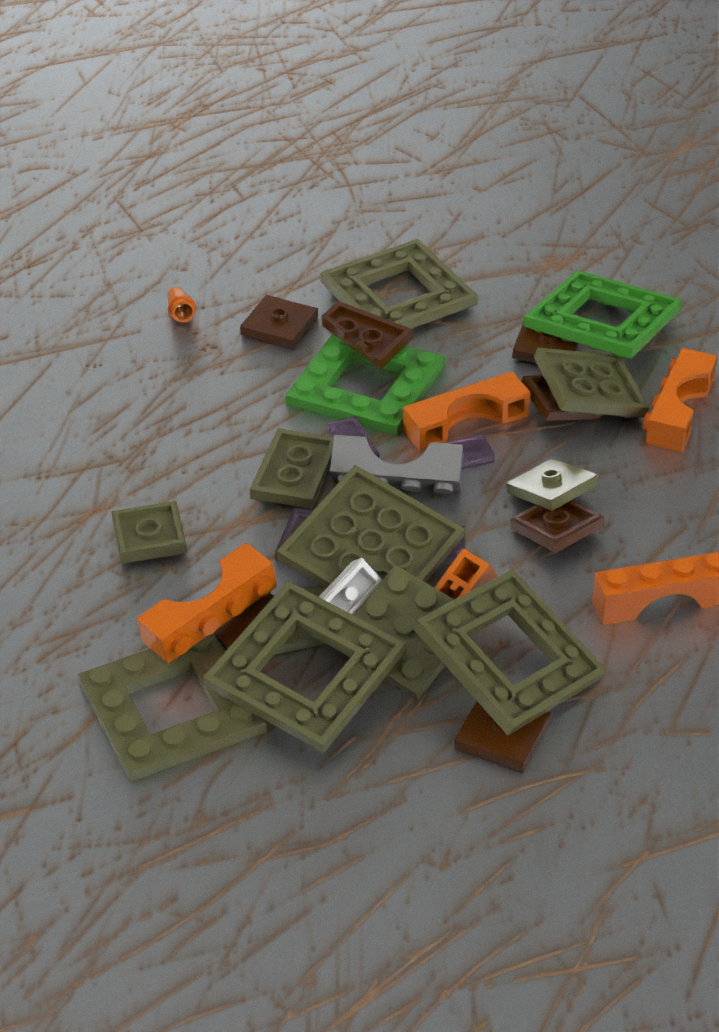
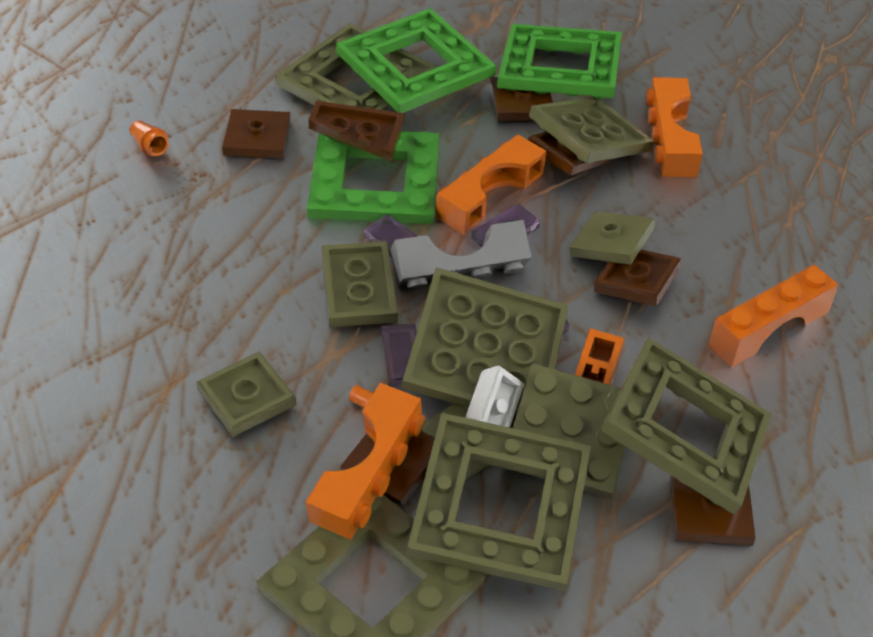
camera: 25 degrees left, 5 degrees up
none -> bright green plate [336,8,497,113]

